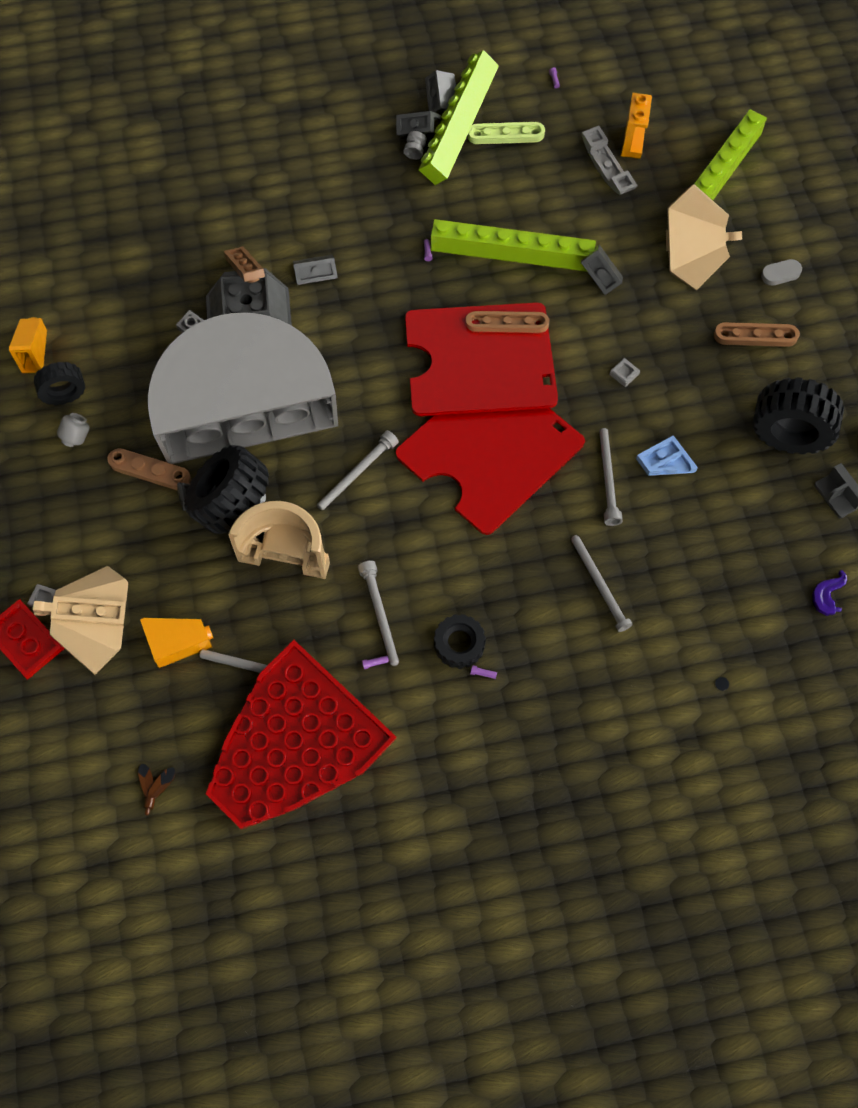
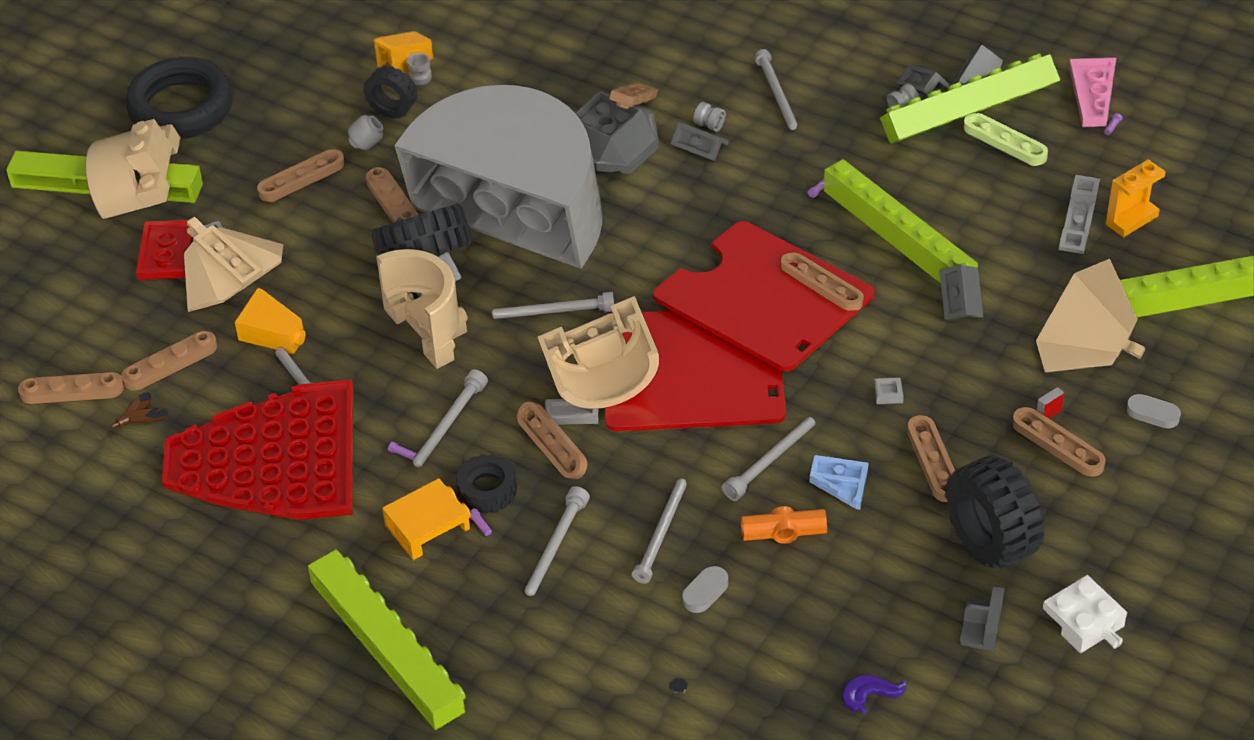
camera: 45 degrees right, 20 degrees down
none -> medium nougat plate [18,372,124,404]
none -> medium nougat plate [121,331,217,391]
none -> medium nougat plate [257,149,345,202]
none -> lime brick [308,549,465,730]
none -> light orange panel [382,479,471,560]
none -> light grey wheel [407,53,432,85]
none -> medium nougat plate [517,402,587,480]
none -> light grey piece [525,486,590,596]
none -> tan piece [538,296,659,409]
none -> light grey tile [545,399,598,425]
none -> light grey tile [683,566,728,613]
none -> light grey wheel [693,102,726,132]
none -> orange piece [741,506,827,544]
none -> light grey bar [754,49,797,130]
none -> medium nougat plate [907,415,955,502]
none -> tile [1037,387,1064,419]
none -> bright pink wing [1069,58,1116,127]

